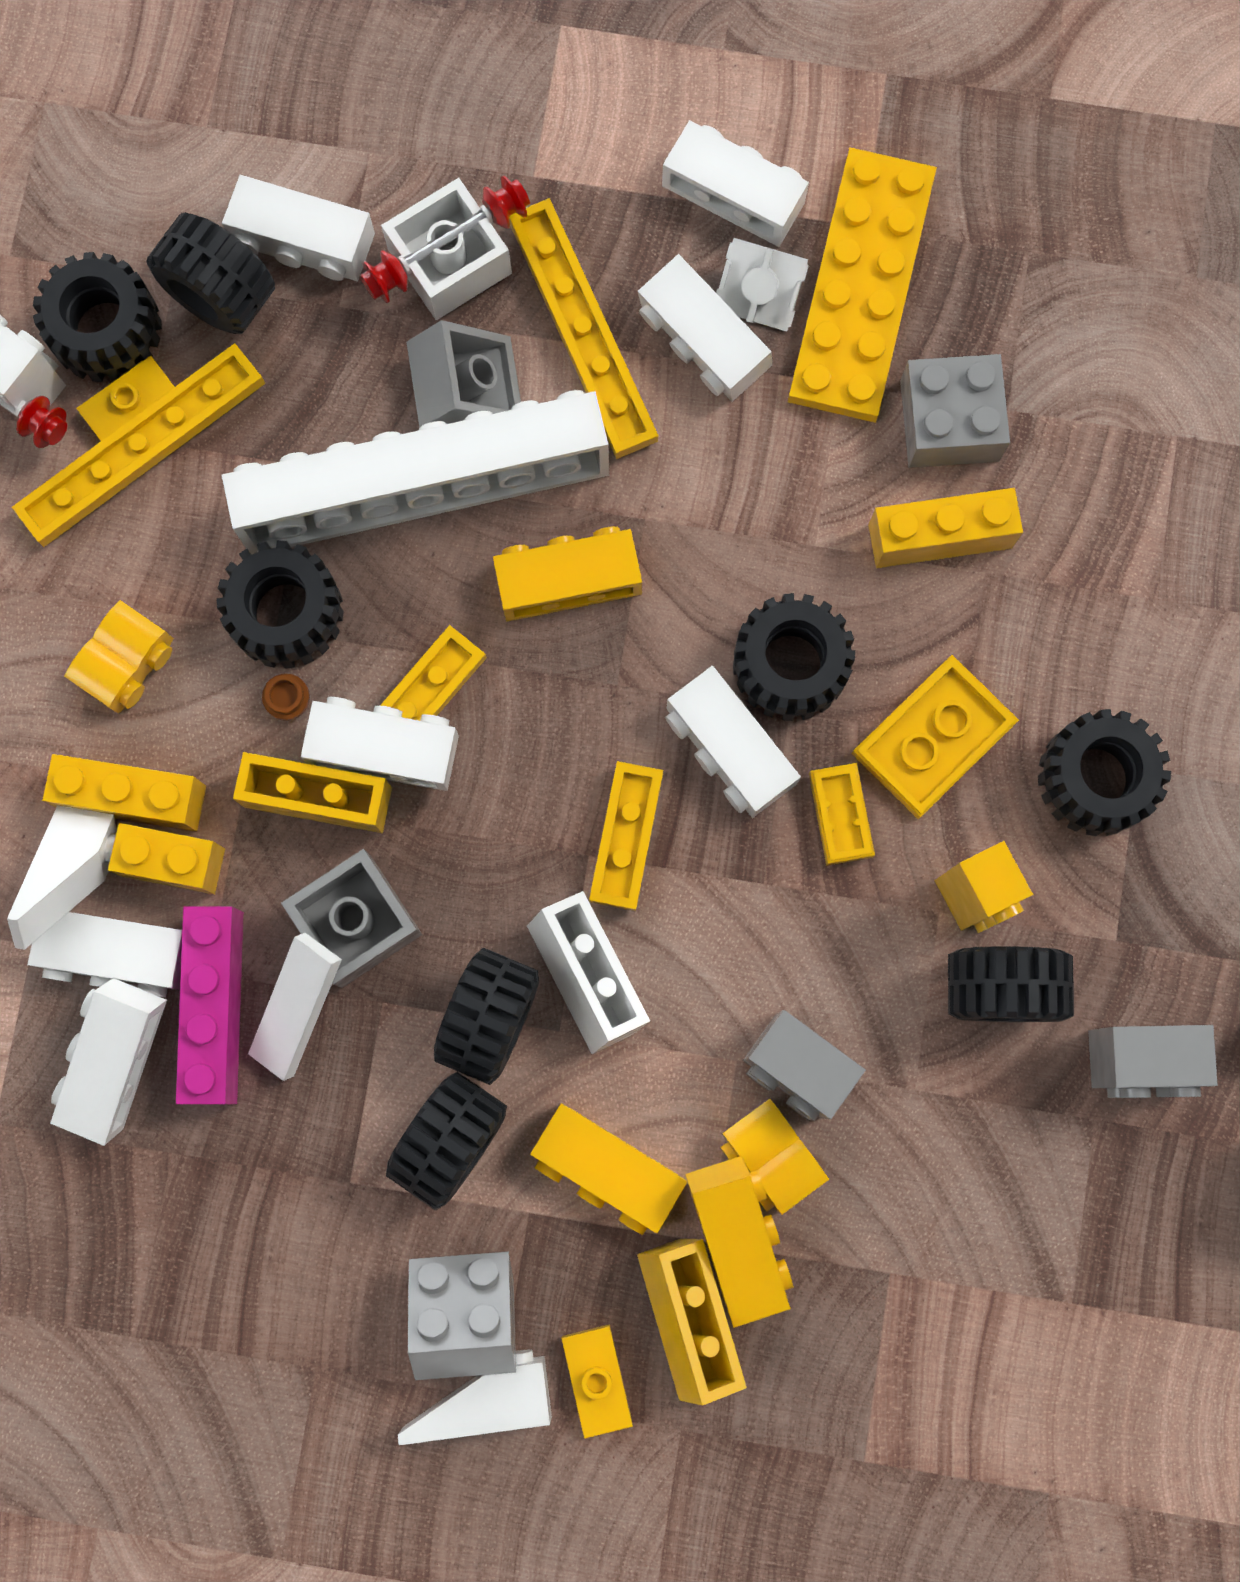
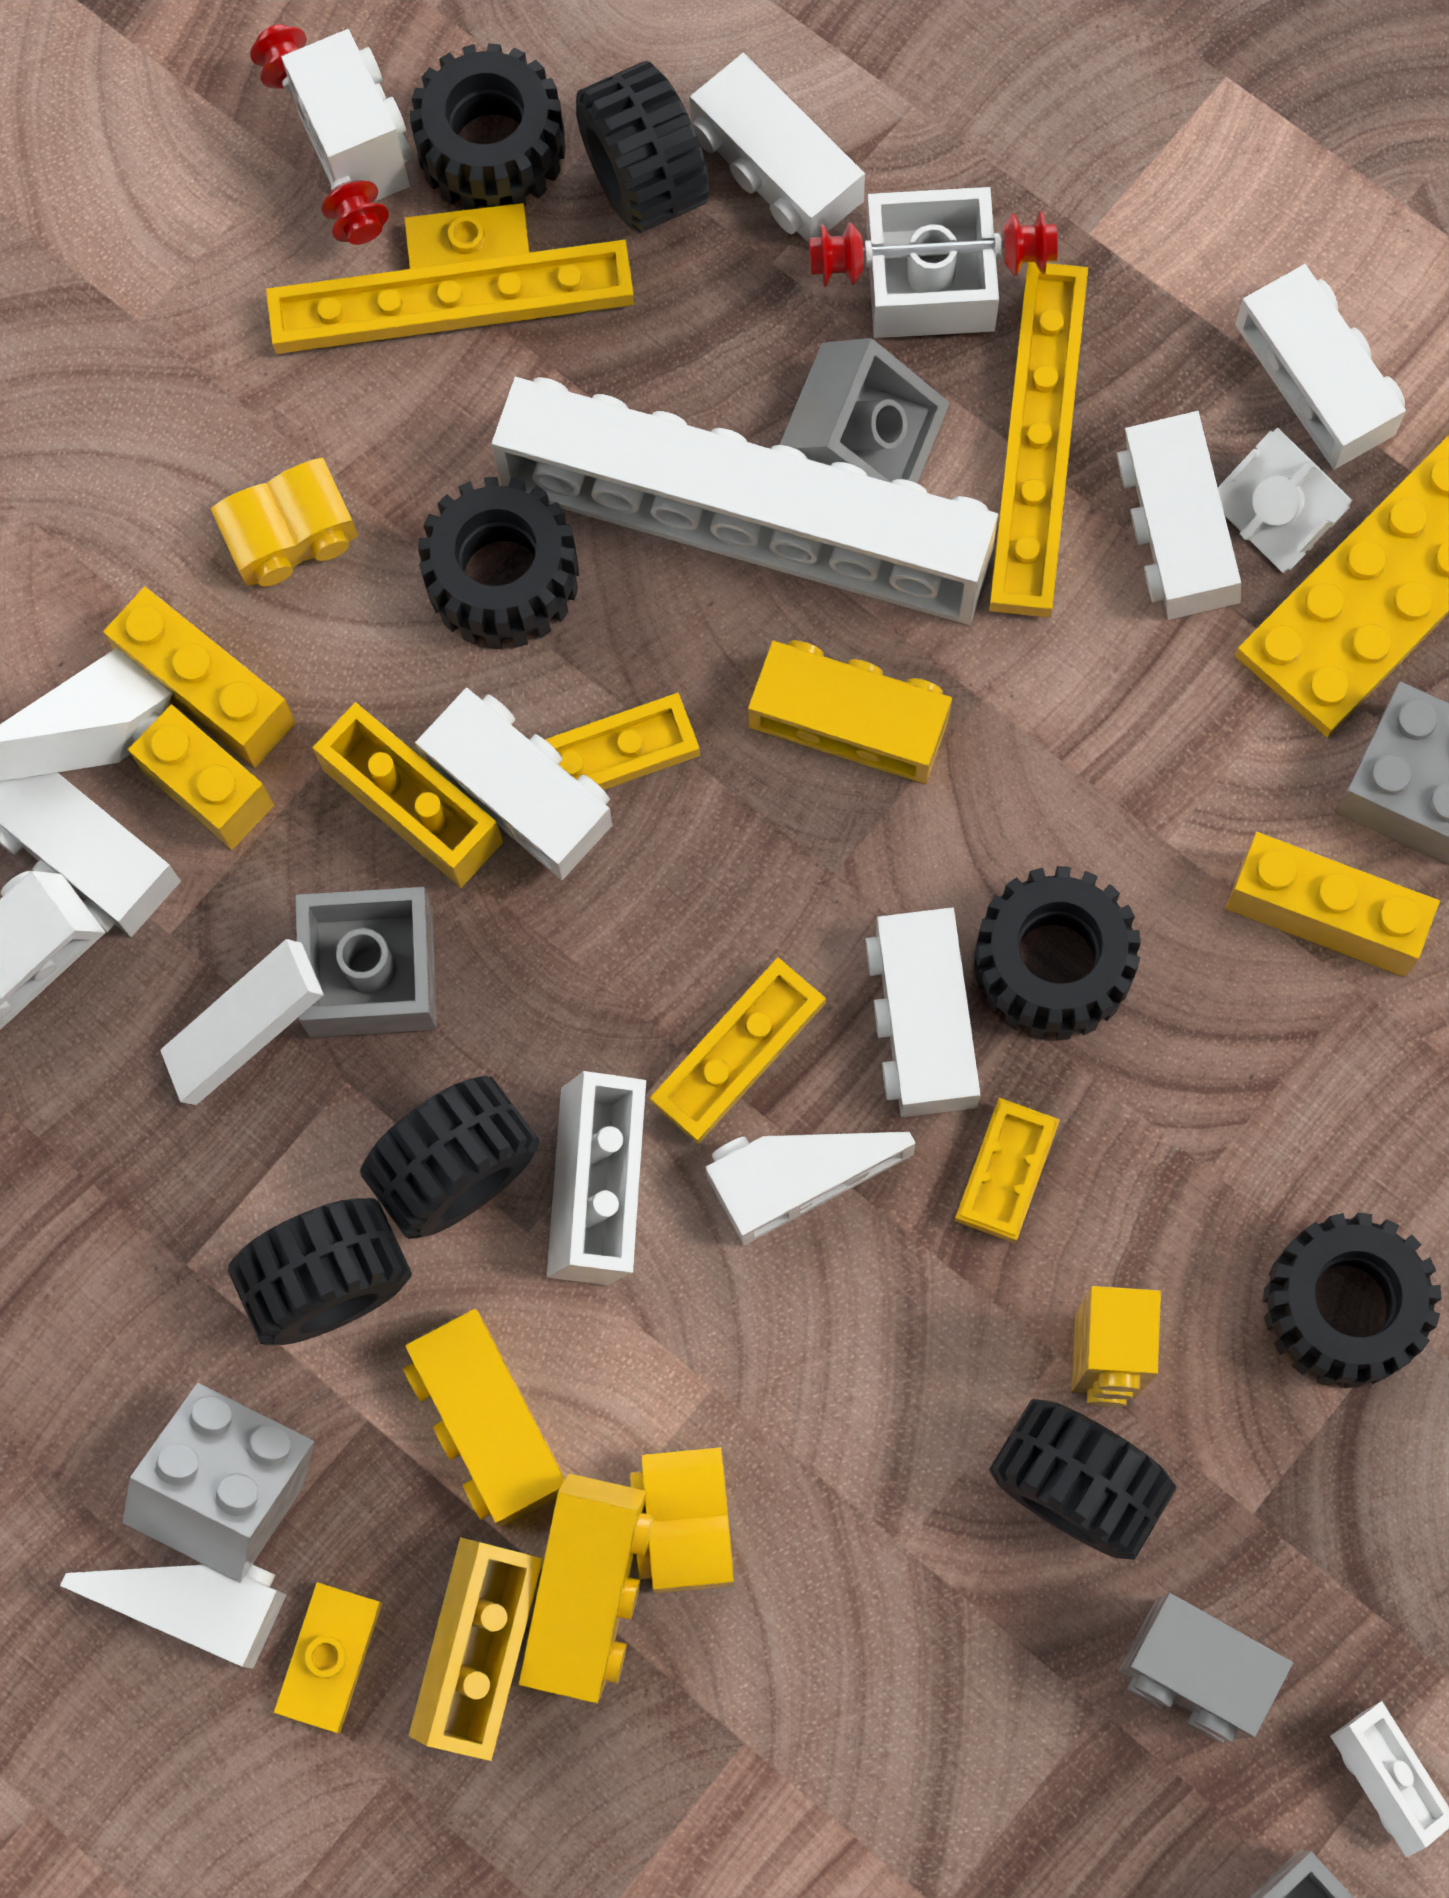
camera: 35 degrees right, 5 degrees down
dark pink brick [176,906,244,1104] -> none
dark orange plate [262,673,310,721] -> none
light grey brick [742,1010,866,1121] -> none
yellow tile [851,655,1019,819] -> none
none -> white slope [705,1132,916,1246]

